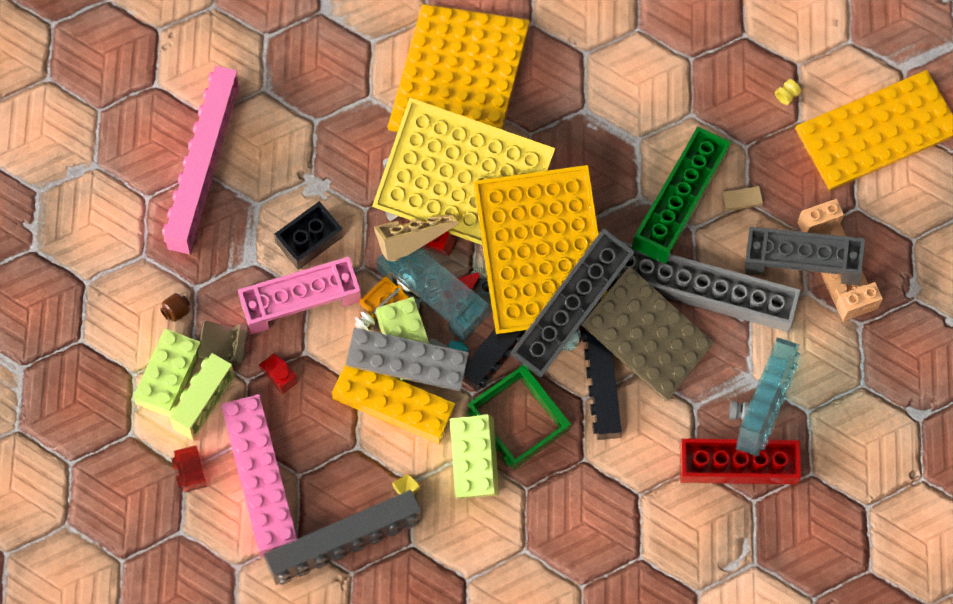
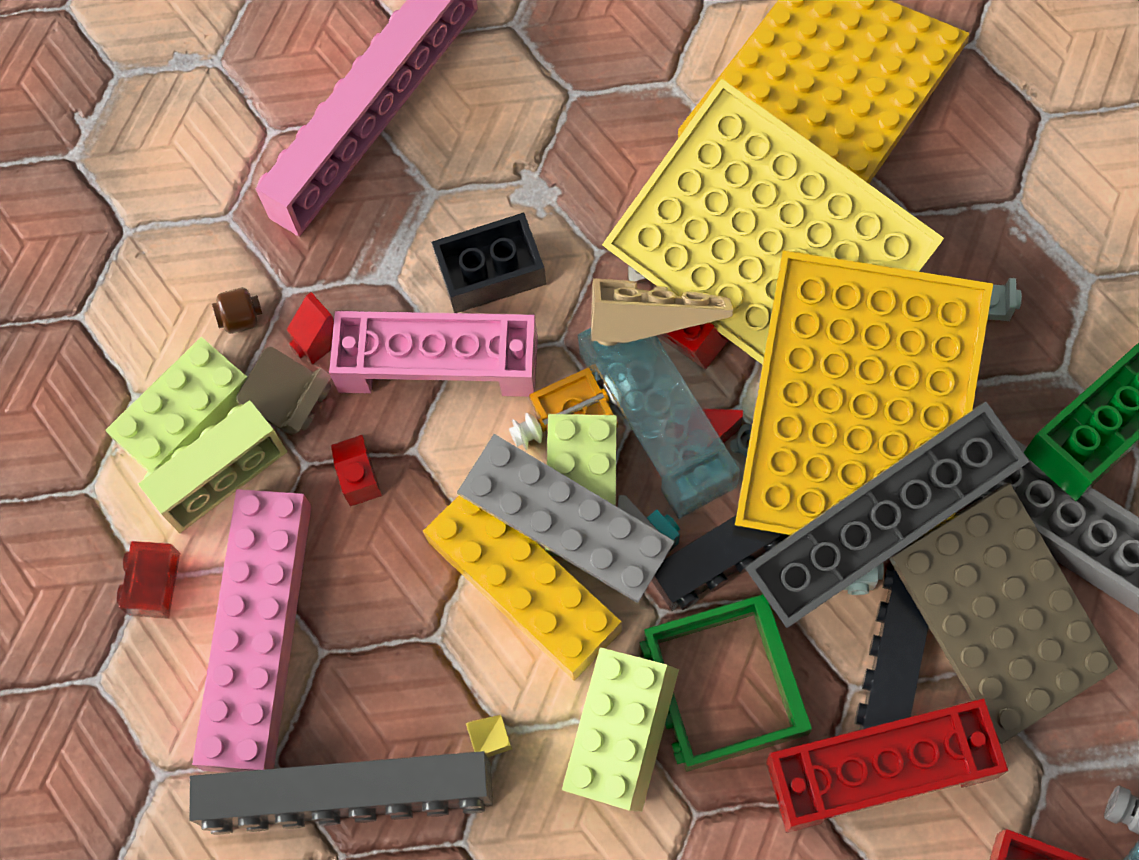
camera: 30 degrees right, 0 degrees up
none -> red slope [286,292,334,365]
none -> red plate [766,698,1009,833]
none -> light aqua bracket [987,278,1022,321]

